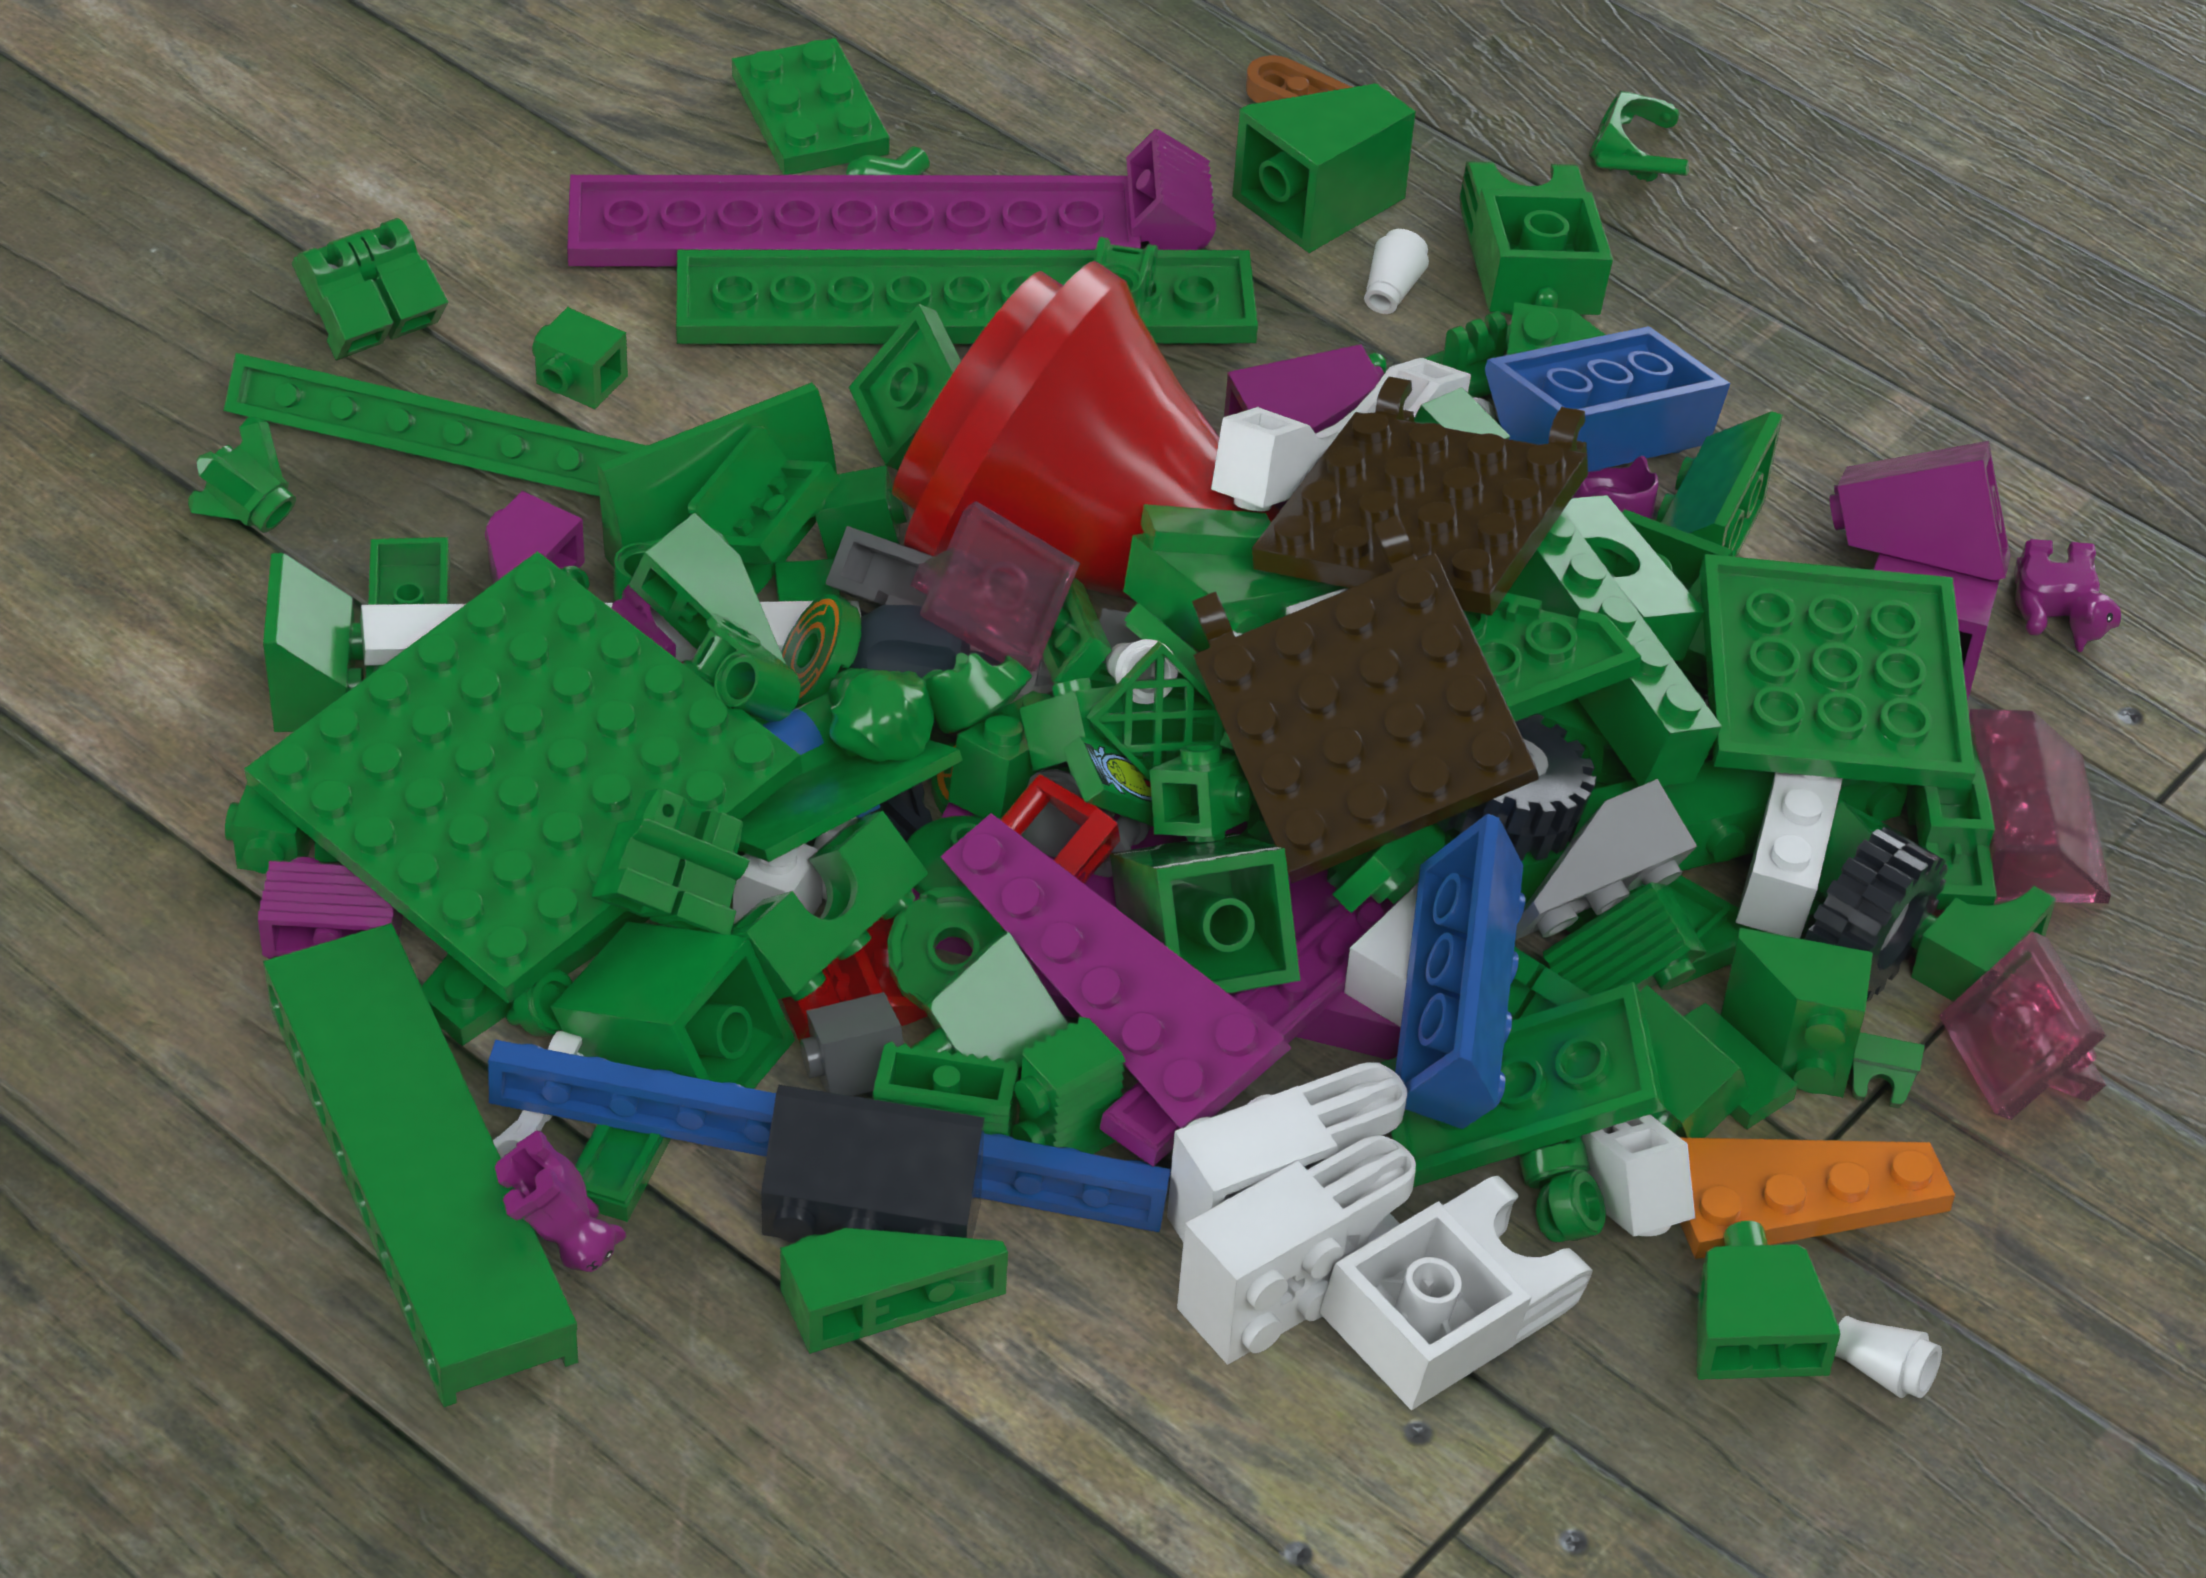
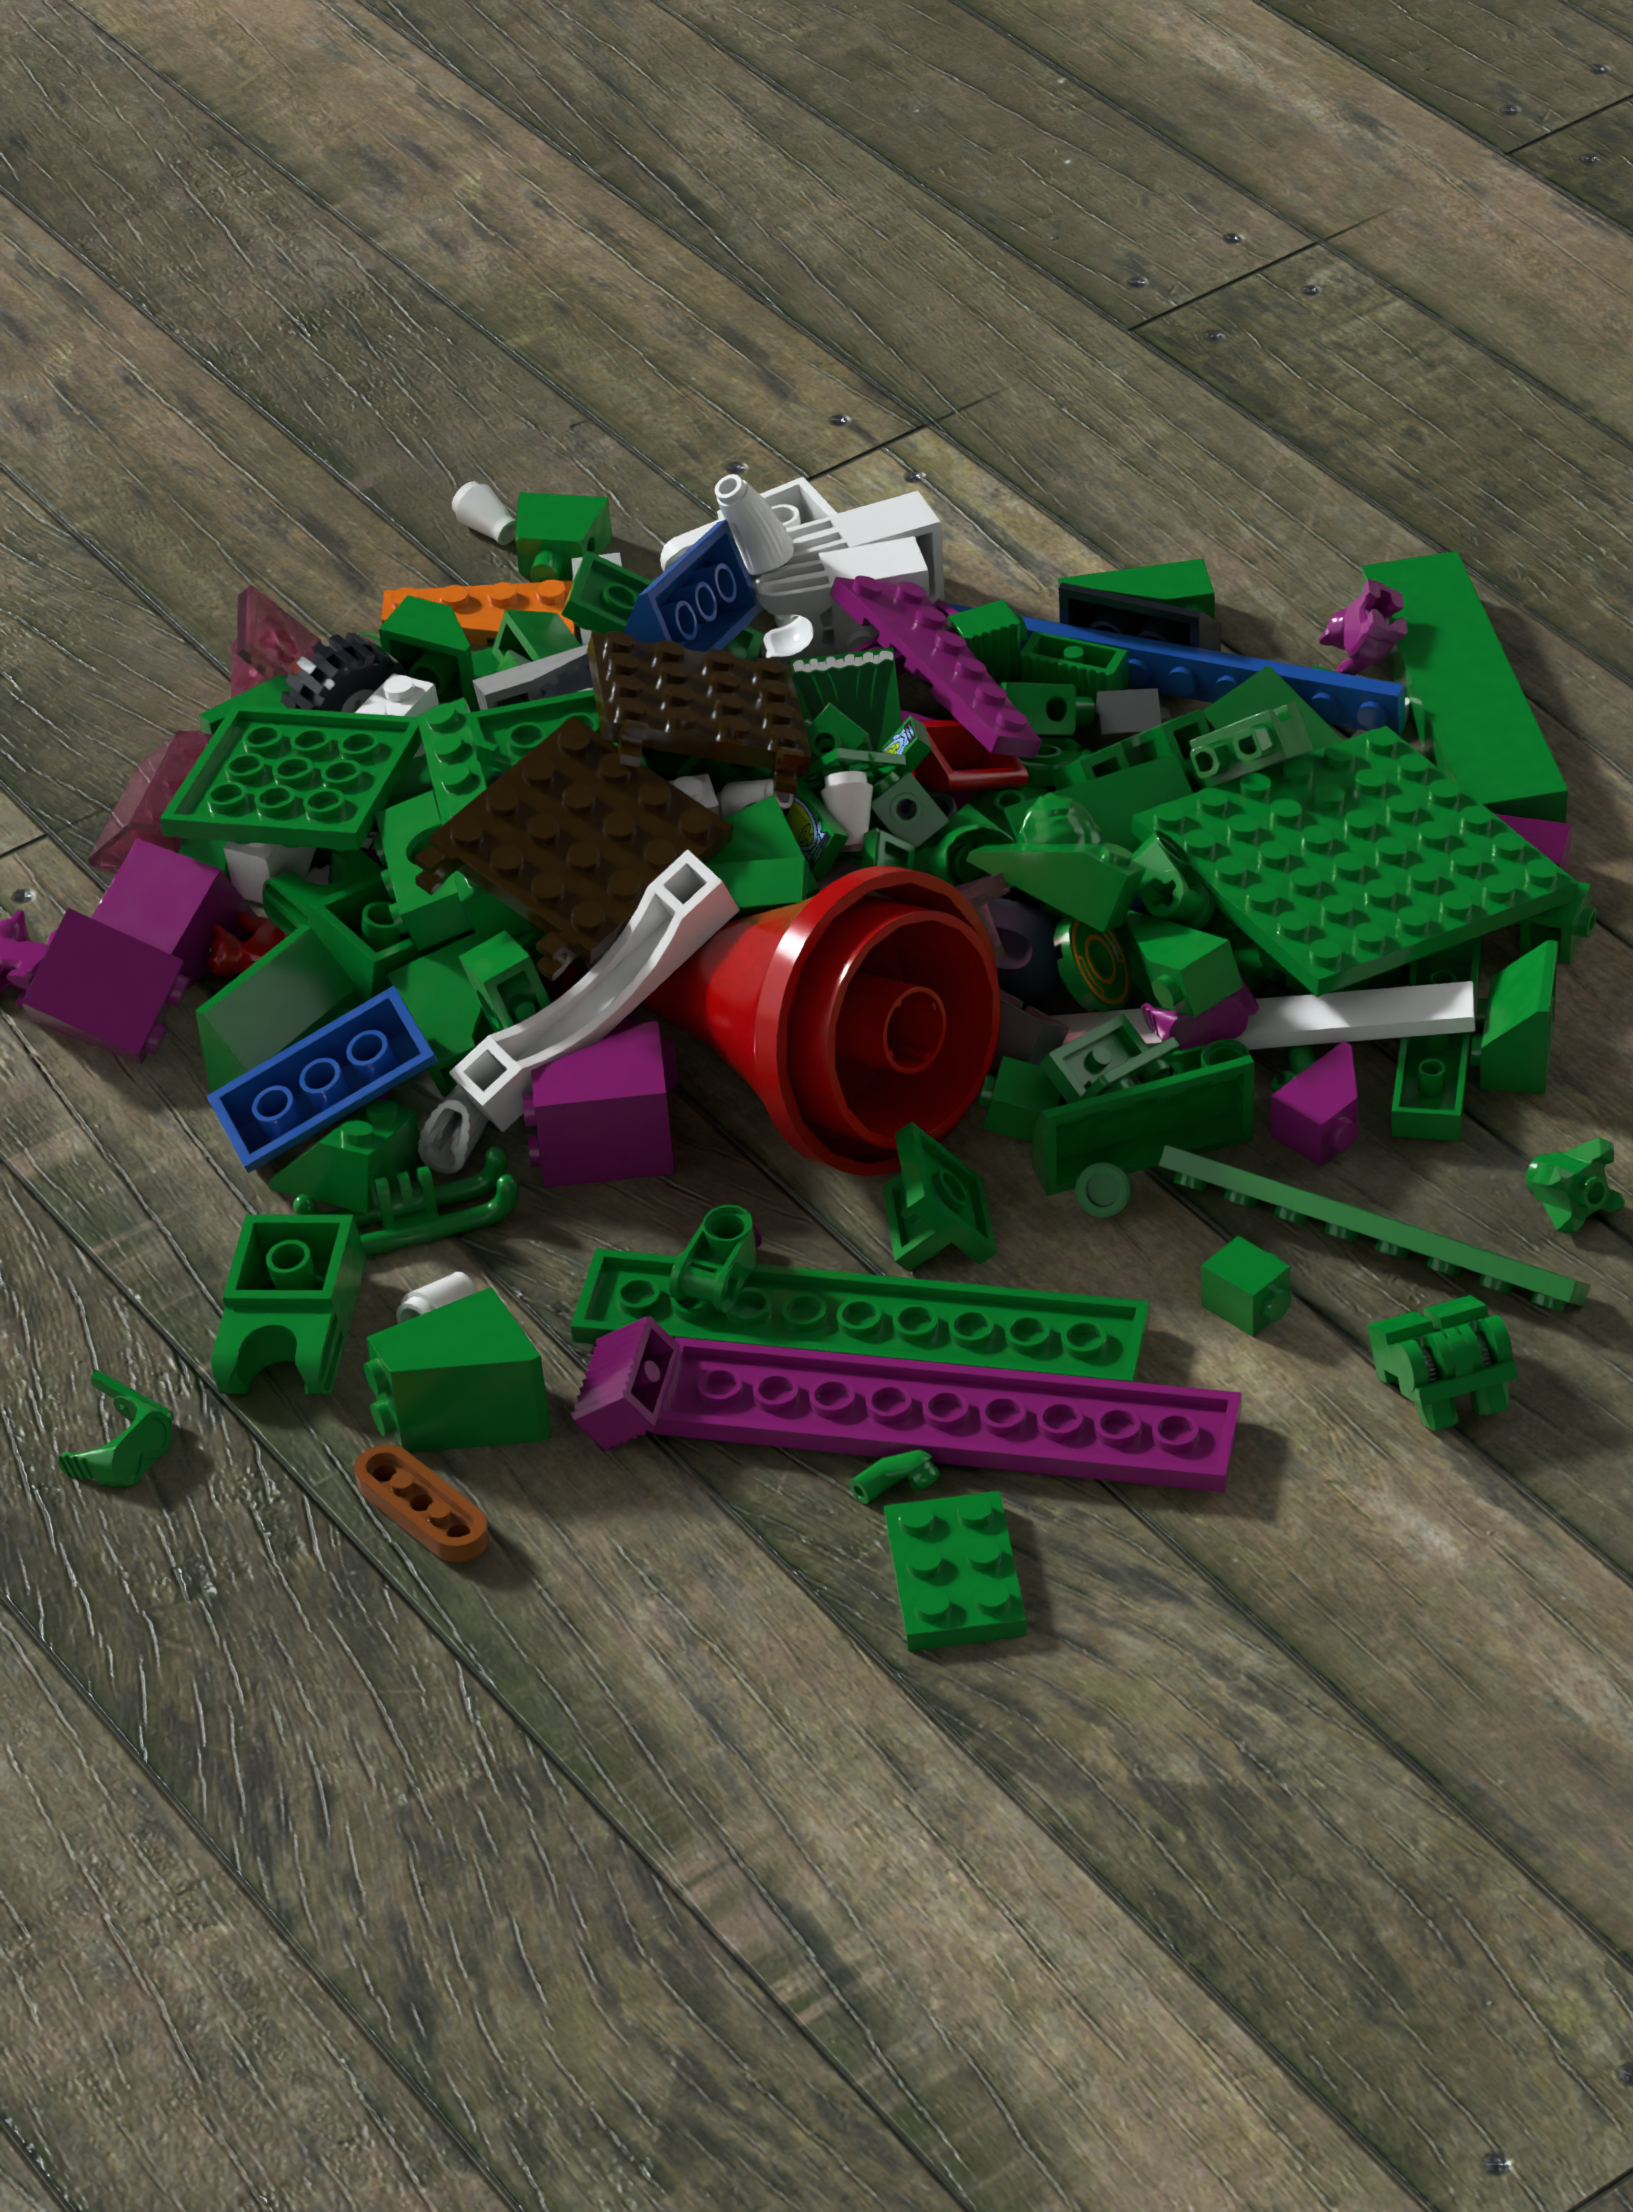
camera: 160 degrees left, 5 degrees down
none -> white piece [715,474,794,575]
none -> green slope [966,843,1147,933]

